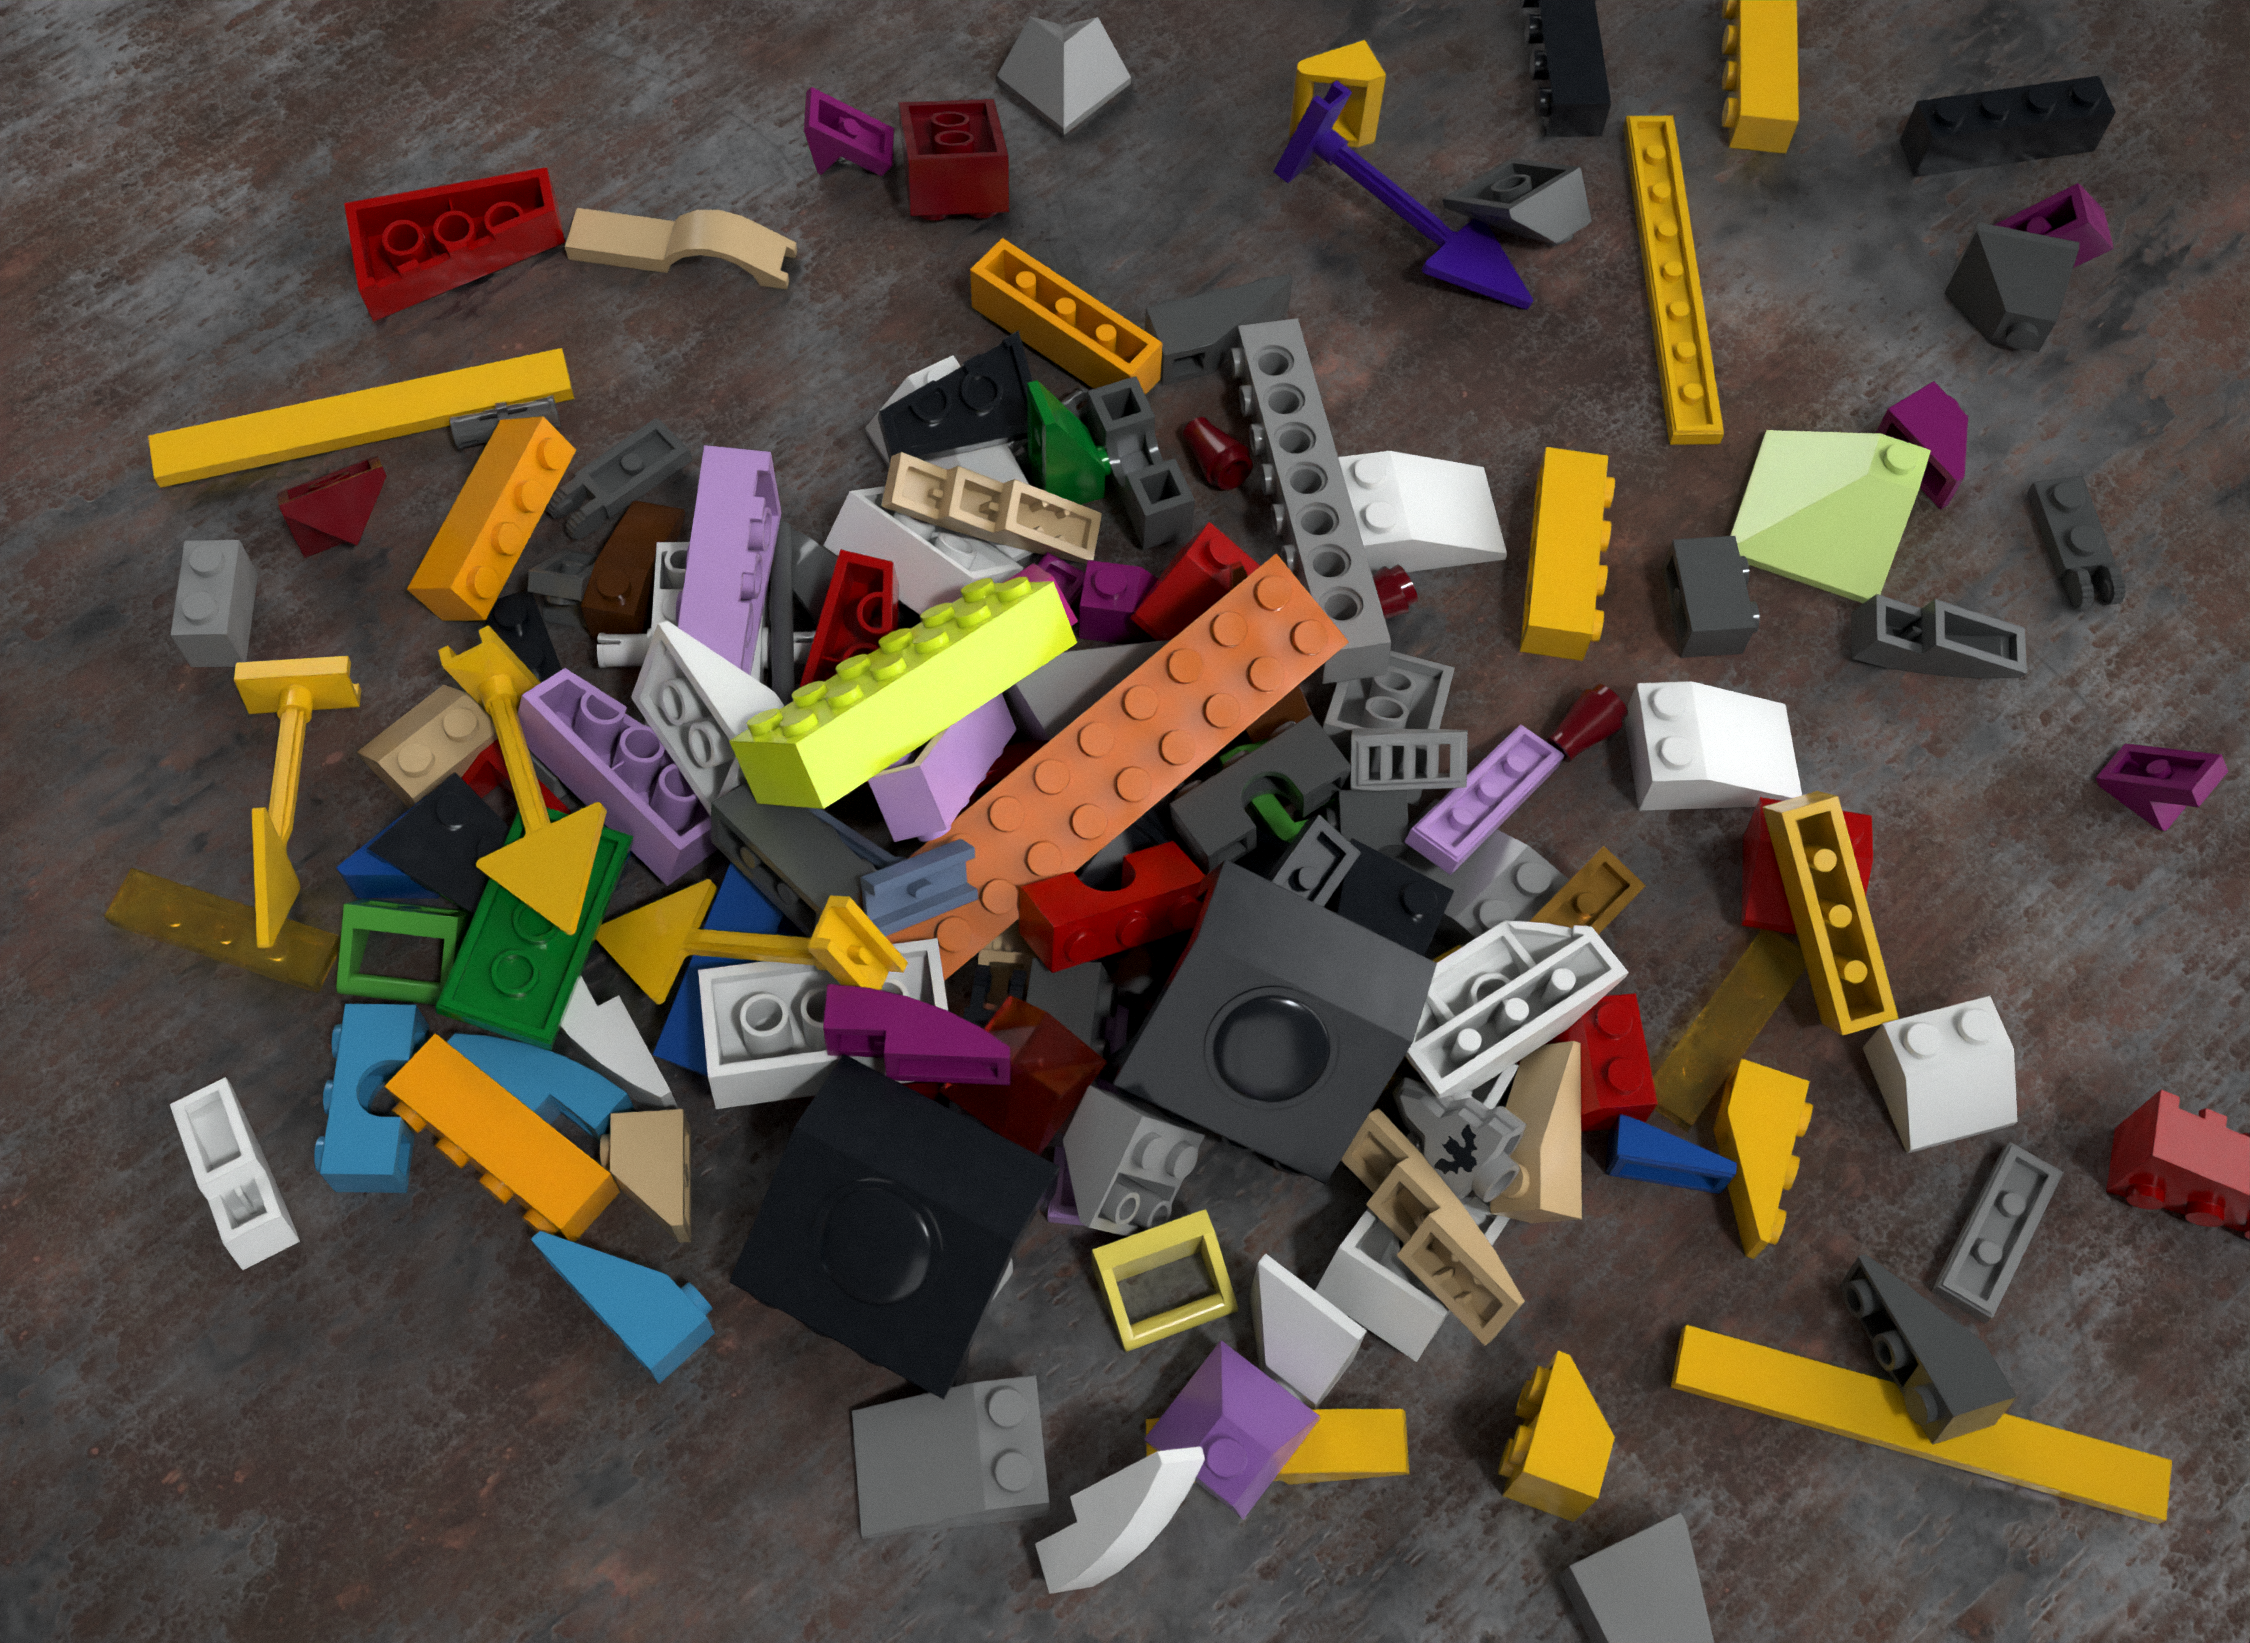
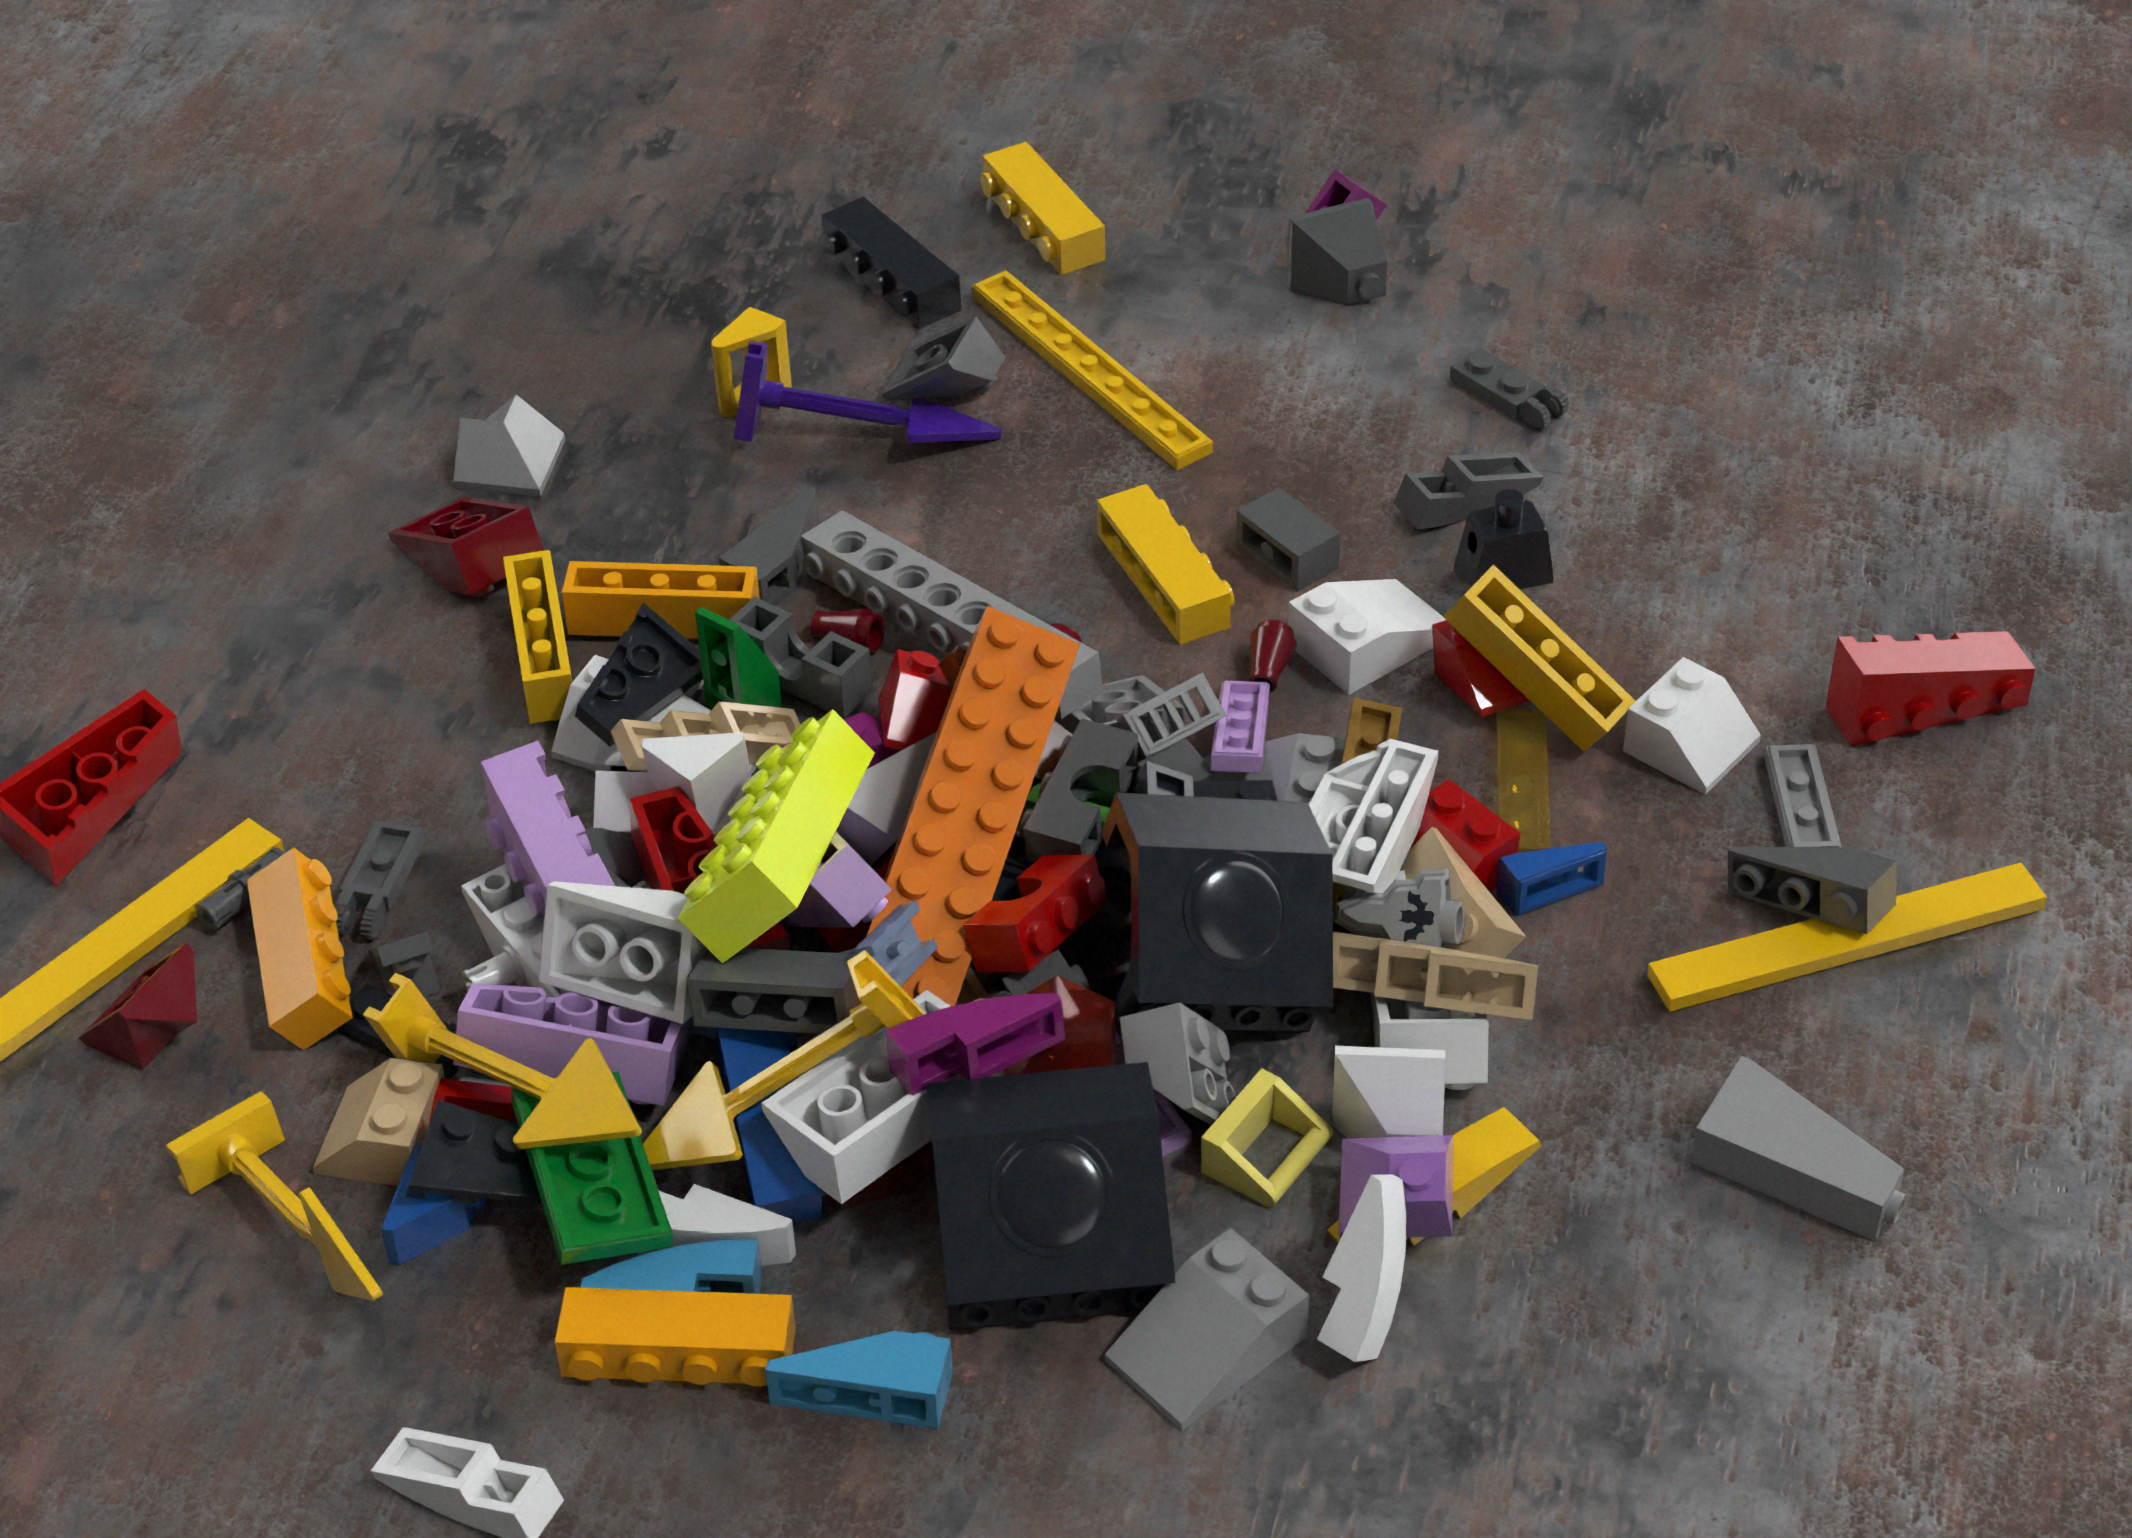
camera: 30 degrees left, 20 degrees down
clear yellow tile [104,868,341,993] -> none
light grey brick [170,540,258,667] -> none
dark azure arch [314,1004,429,1193] -> none
bright green tile [336,898,473,1005] -> none
tan piece [565,208,797,289] -> none
reddish brown slope [581,501,685,640] -> none
tan slope [600,1109,691,1243] -> none
magenta slope [804,87,894,176] -> none
white slope [1338,451,1507,575] -> none
yellow slope [1498,1351,1615,1522] -> none
yellow slope [1713,1058,1813,1259] -> none
yellowish green slope [1730,430,1931,603] -> none
magenta slope [1875,381,1968,510] -> none
black brick [1899,76,2116,177] -> none
magenta slope [2095,743,2228,831] -> none
none -> yellow brick [503,550,572,724]
none -> white slope [642,732,750,833]
none -> black torso [1454,489,1554,592]

